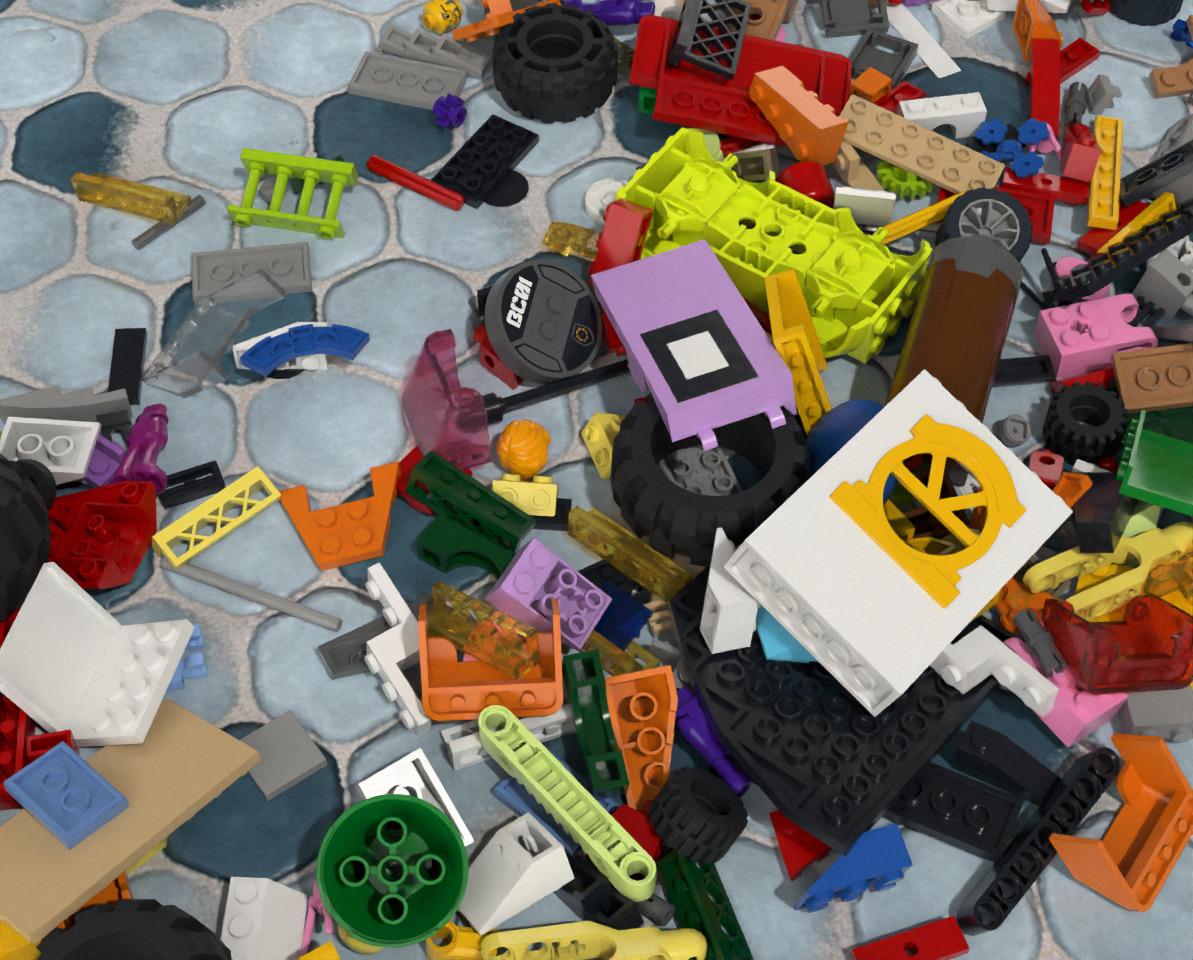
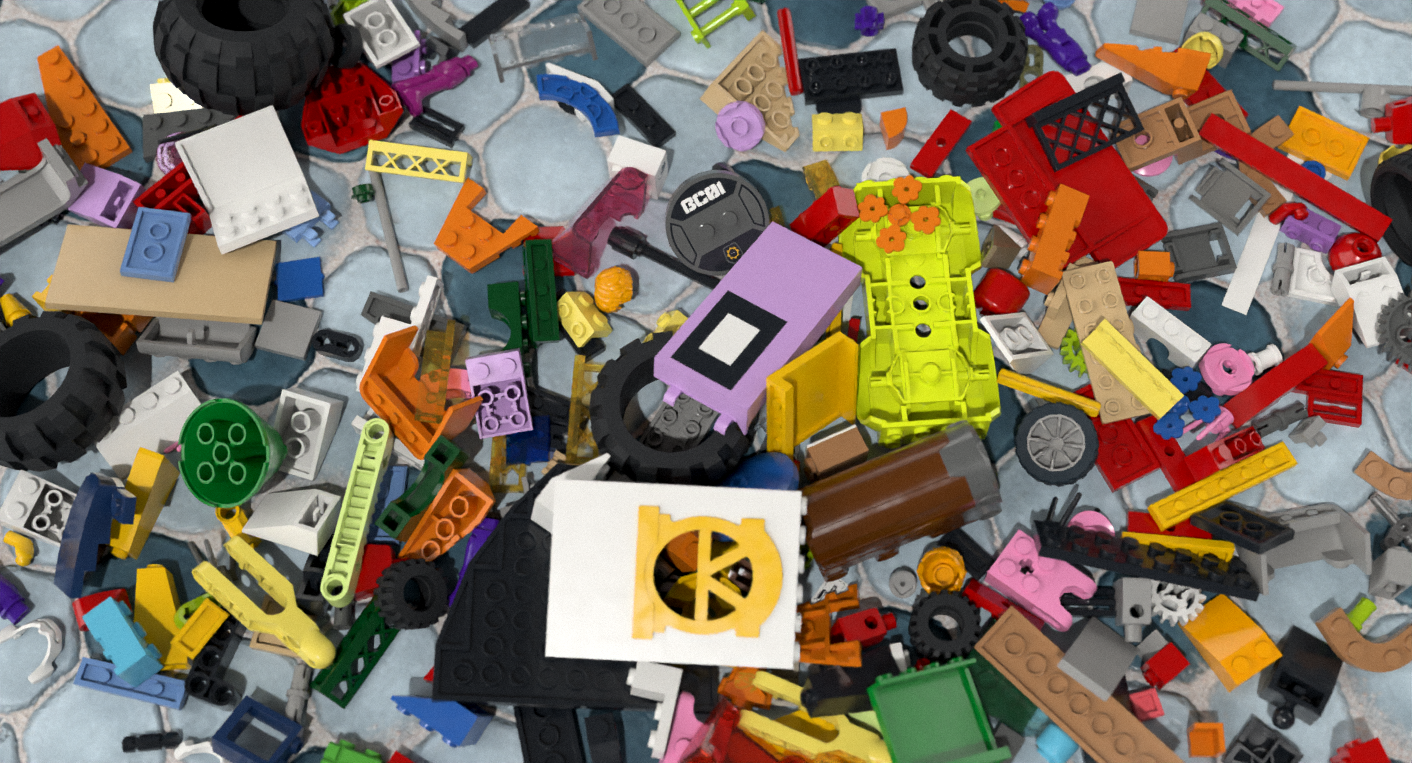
camera: 55 degrees right, 15 degrees up
dark grey pin [1013,608,1067,677] -> none
none -> light grey container [136,317,257,365]
none -> blue piece [274,257,325,302]
none -> black beam [312,329,362,362]
none -> dark green plate [351,184,375,204]
none -> white brick [607,135,668,200]
none -> black tile [611,83,675,148]
none -> tan slope [700,30,800,152]
none -> lavender tile [715,101,765,151]
none -> medium nougat piece [804,424,869,483]
none -> light yellow bracket [812,112,863,152]
none -> orange plant [858,175,941,254]
none -> orange brick [879,107,907,150]
none -> red tile [910,109,972,178]
none -> light orange hair [916,546,967,594]
none -> light yellow fence [1081,319,1184,420]
none -> bright pink plate [1199,343,1255,396]
none -> white bush [1247,344,1283,375]
none -> light grey pin [1271,243,1295,296]
none -> red tile [1305,392,1363,428]

